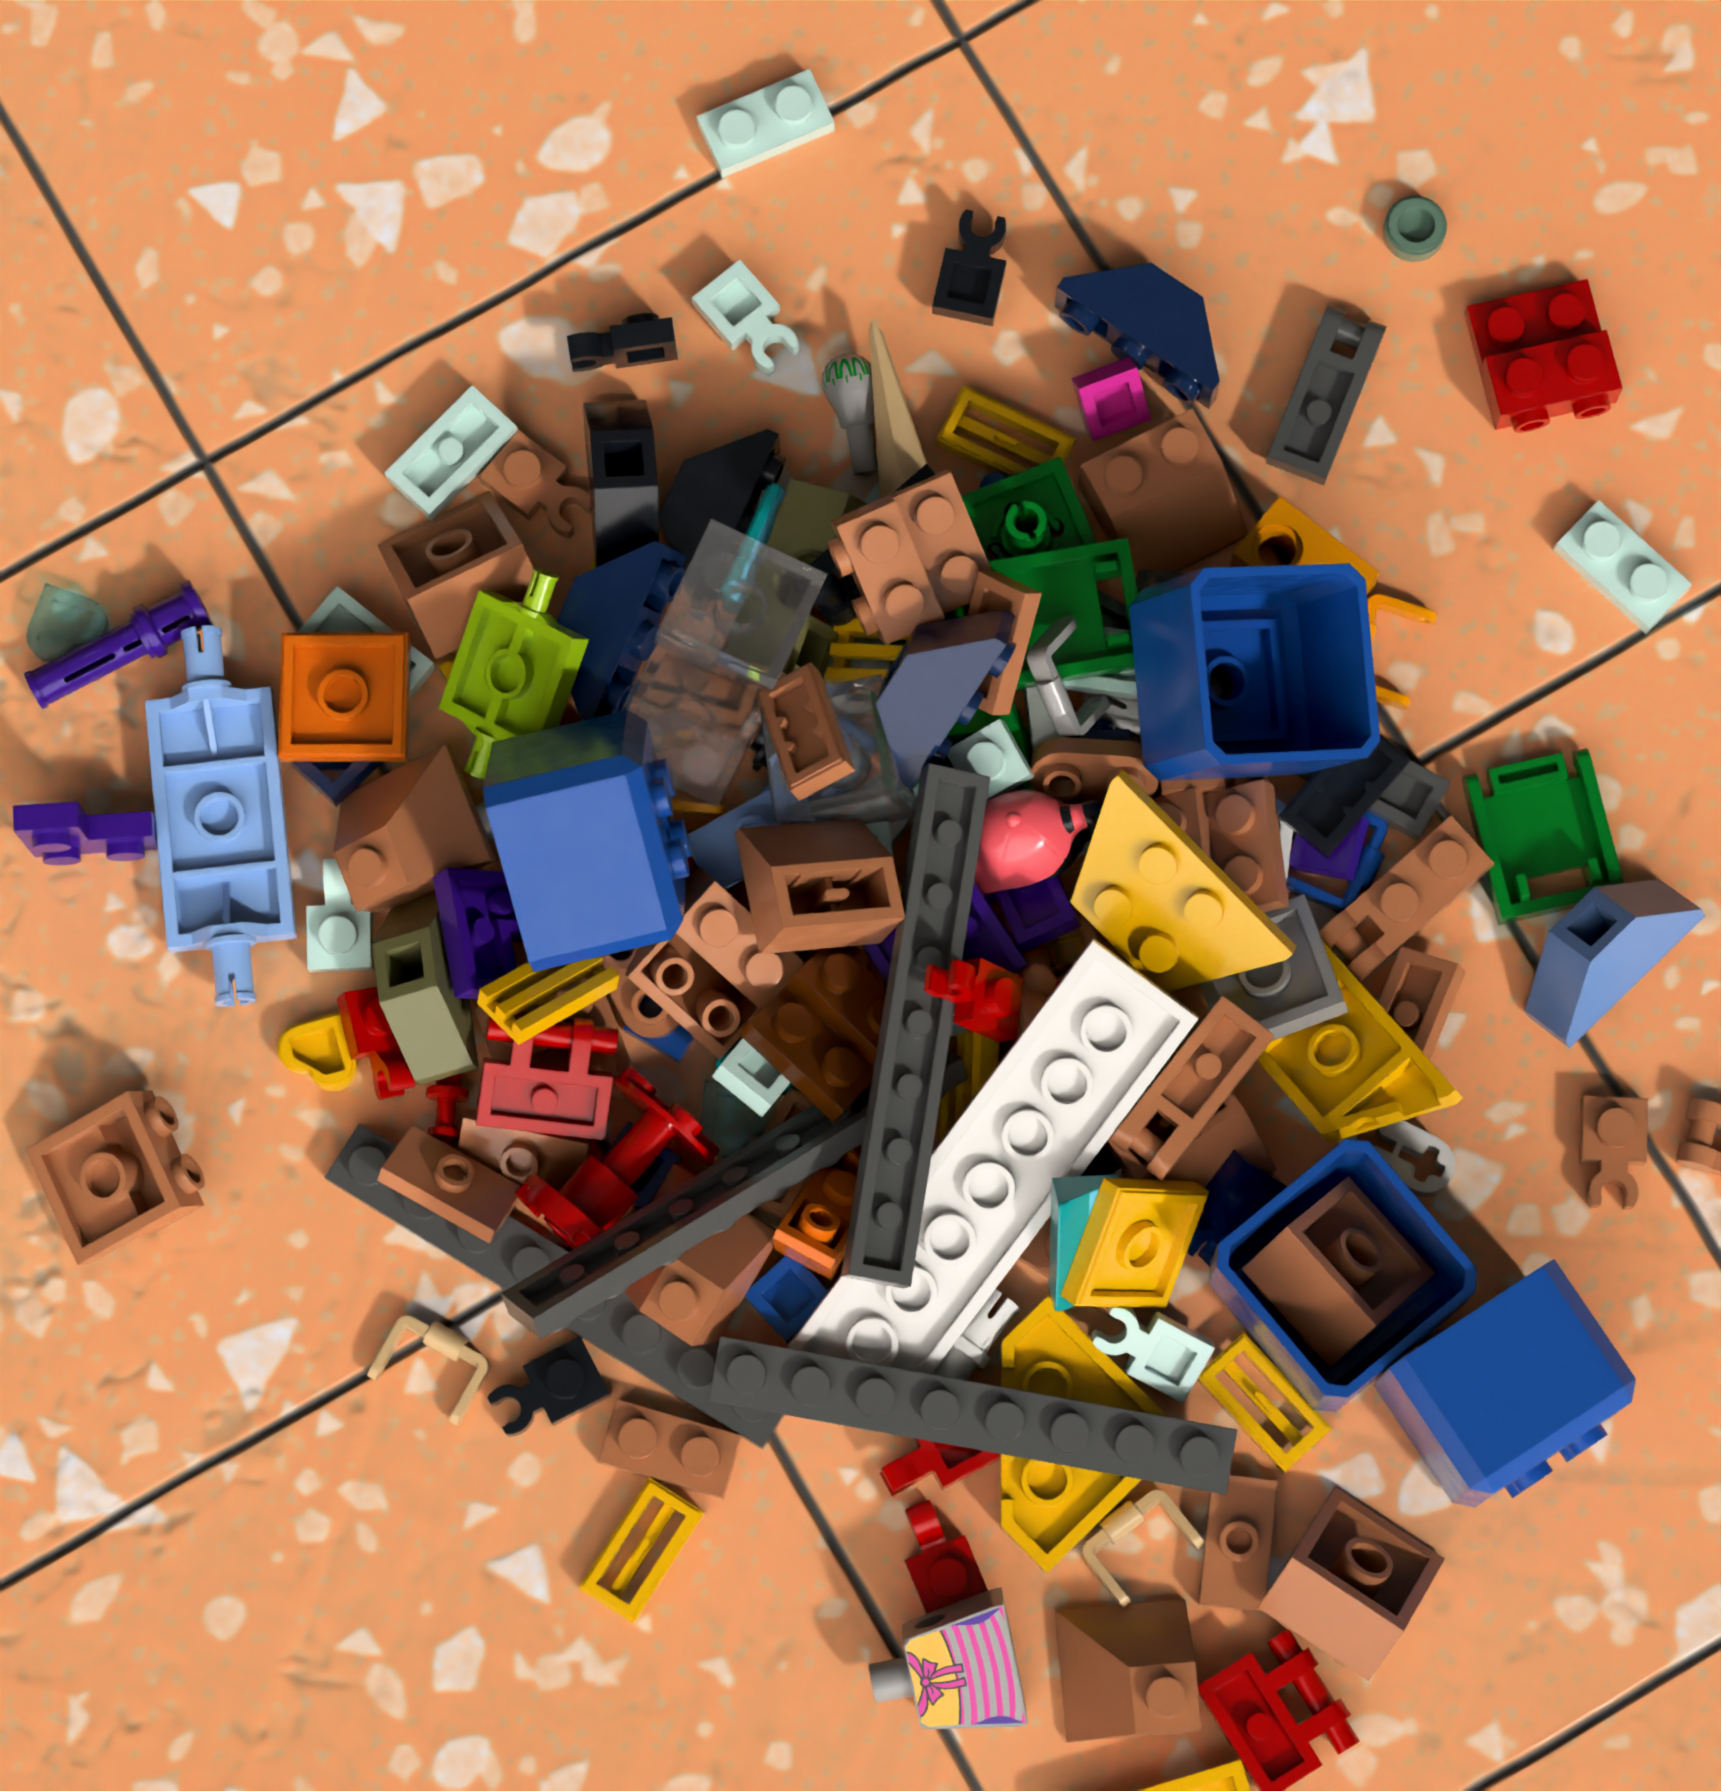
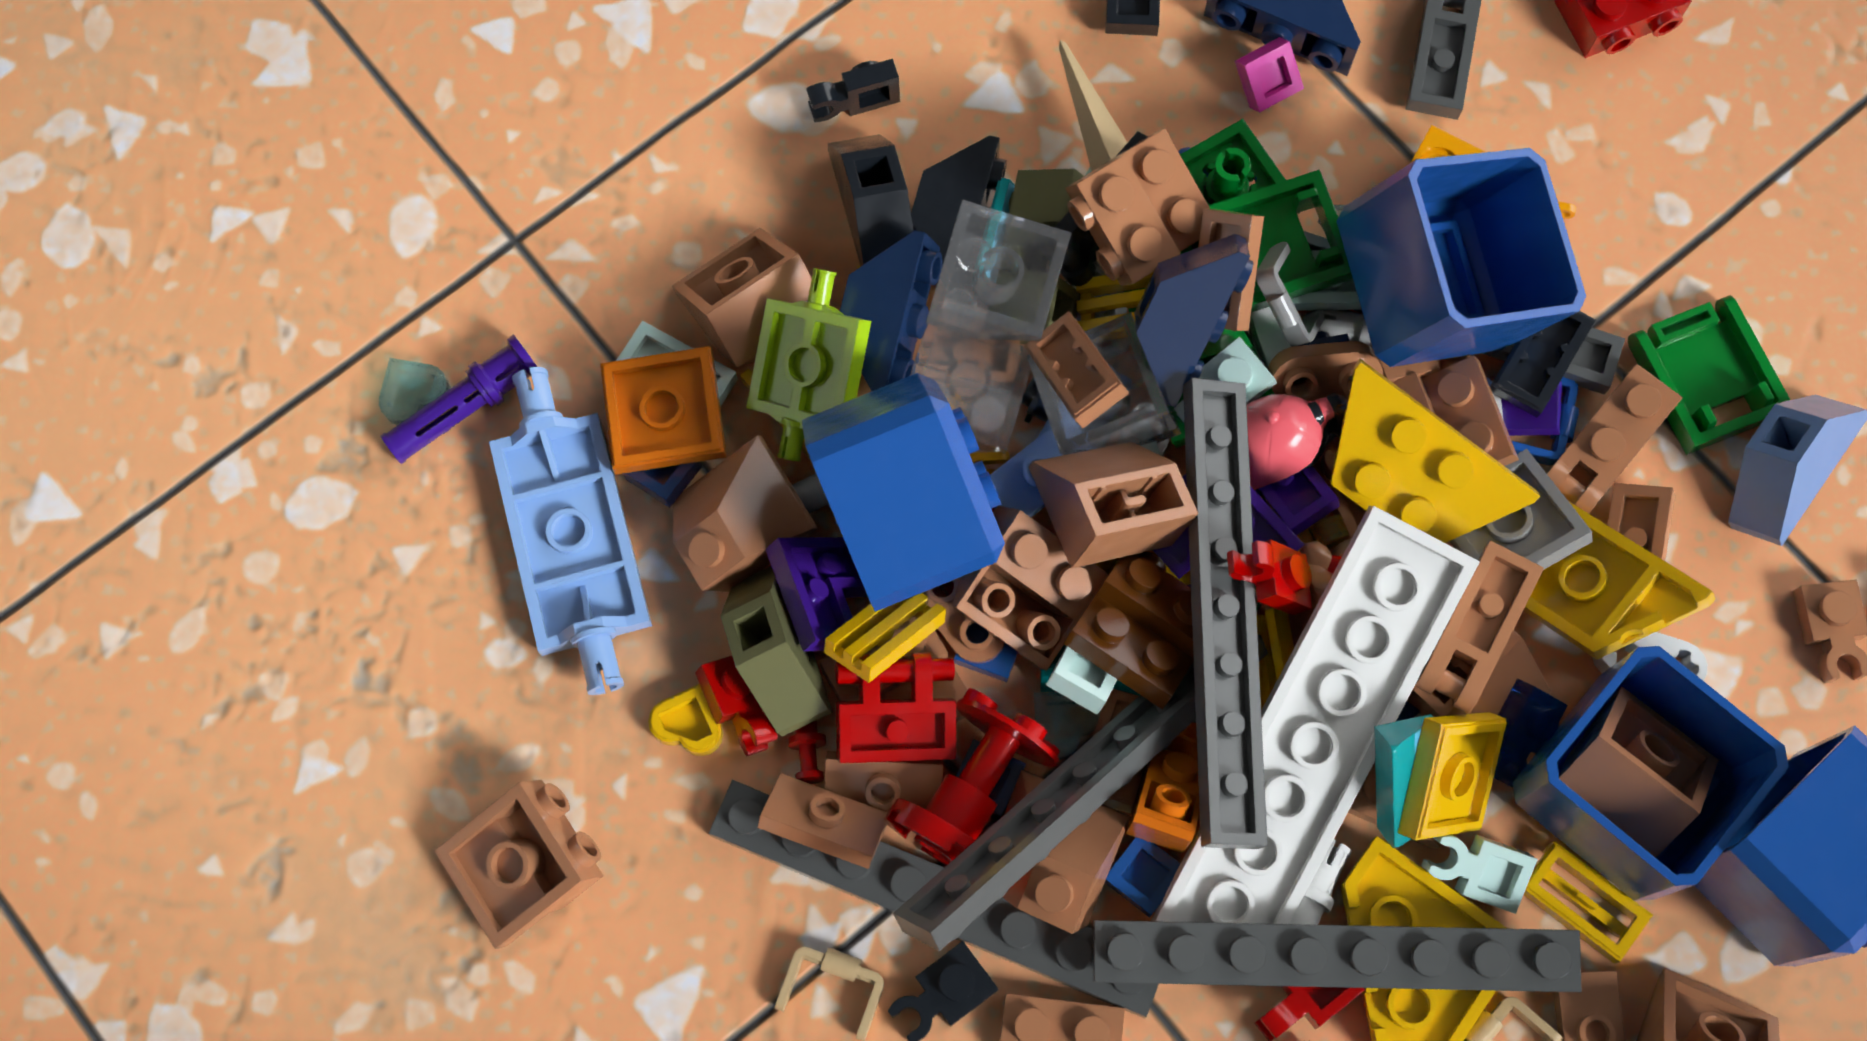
camera: 10 degrees left, 5 degrees down
dark purple plate [13,801,158,865] -> none
light aqua plate [306,859,374,972] -> none
light aqua plate [384,385,518,521] -> none
nougat plate [479,429,591,539] -> none
light aqua plate [692,259,799,376] -> none
light grey piece [822,353,878,475] -> none
yellow tile [936,385,1076,477] -> none
nougat slope [1078,408,1248,592] -> none
light aqua plate [1553,500,1692,634] -> none

